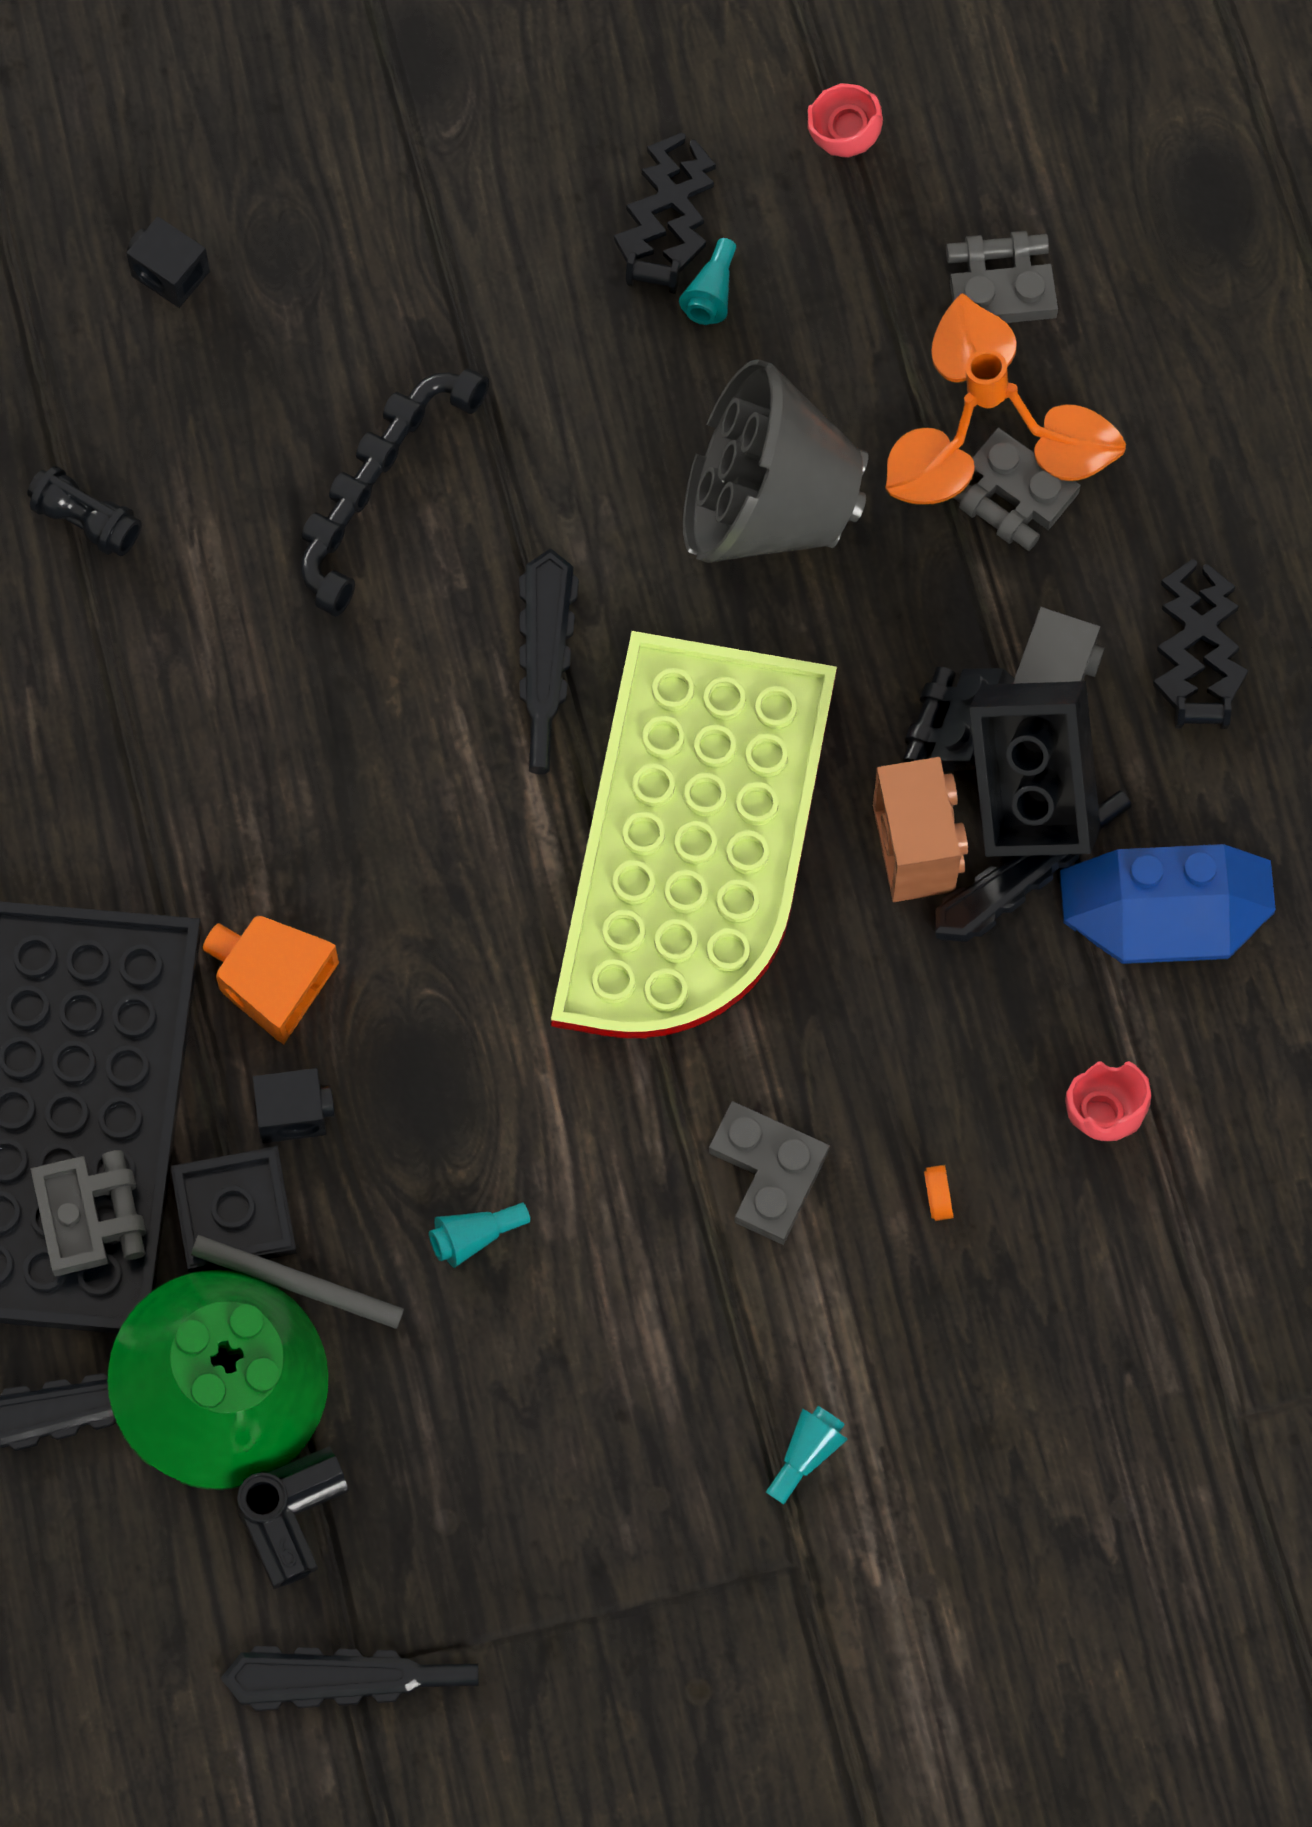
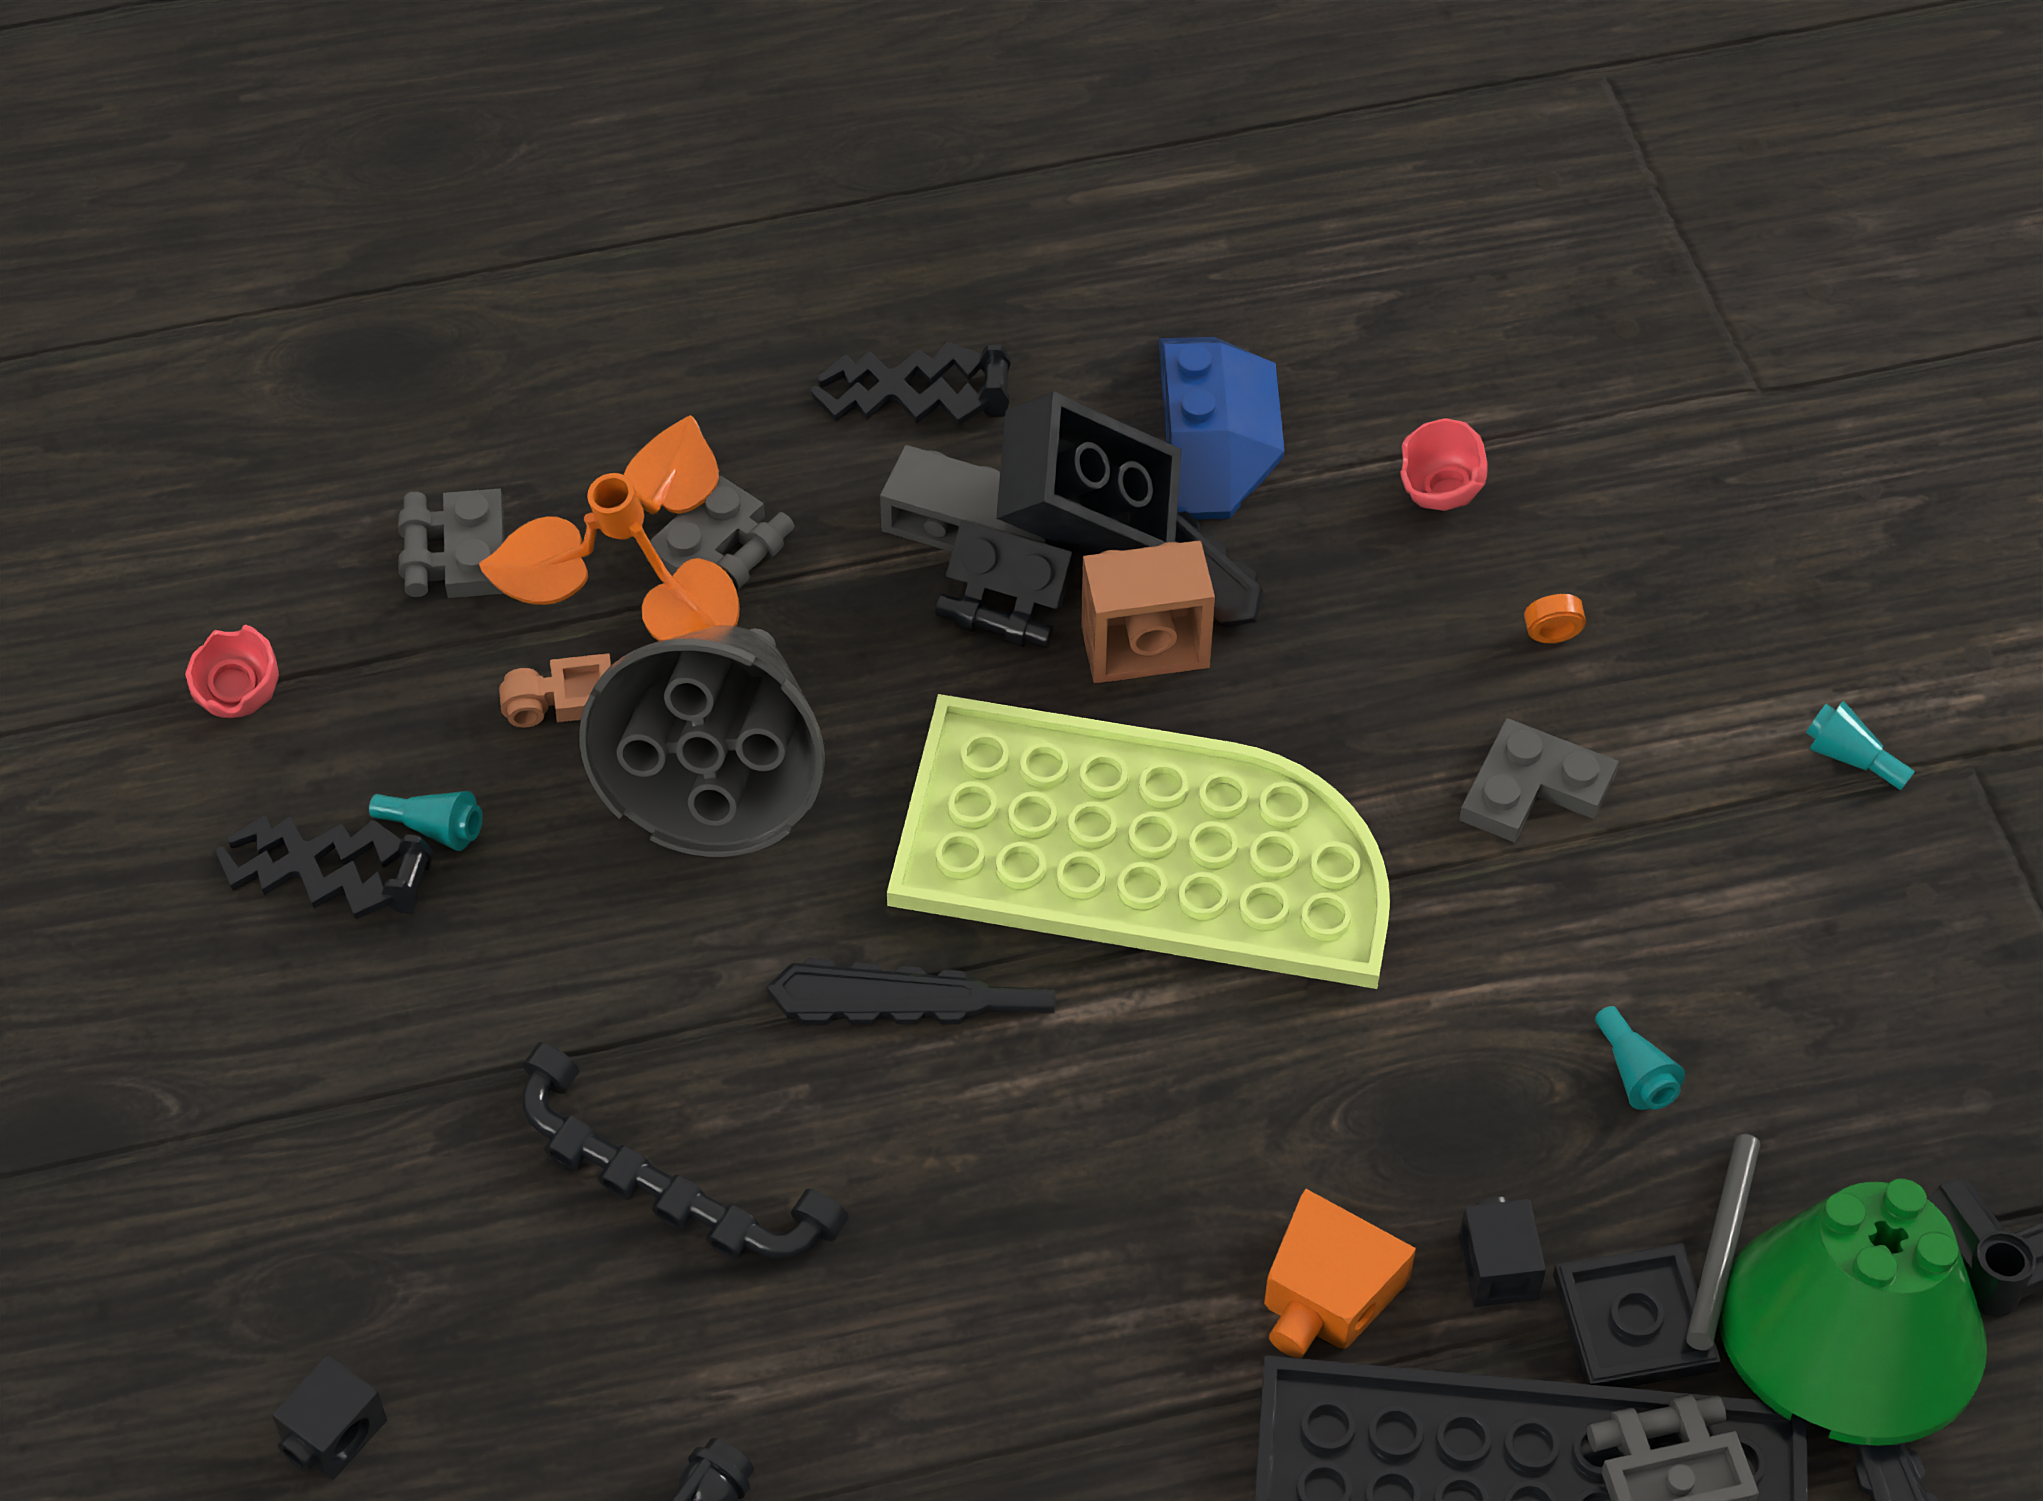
camera: 90 degrees left, 15 degrees down
none -> nougat plate [499,653,611,728]

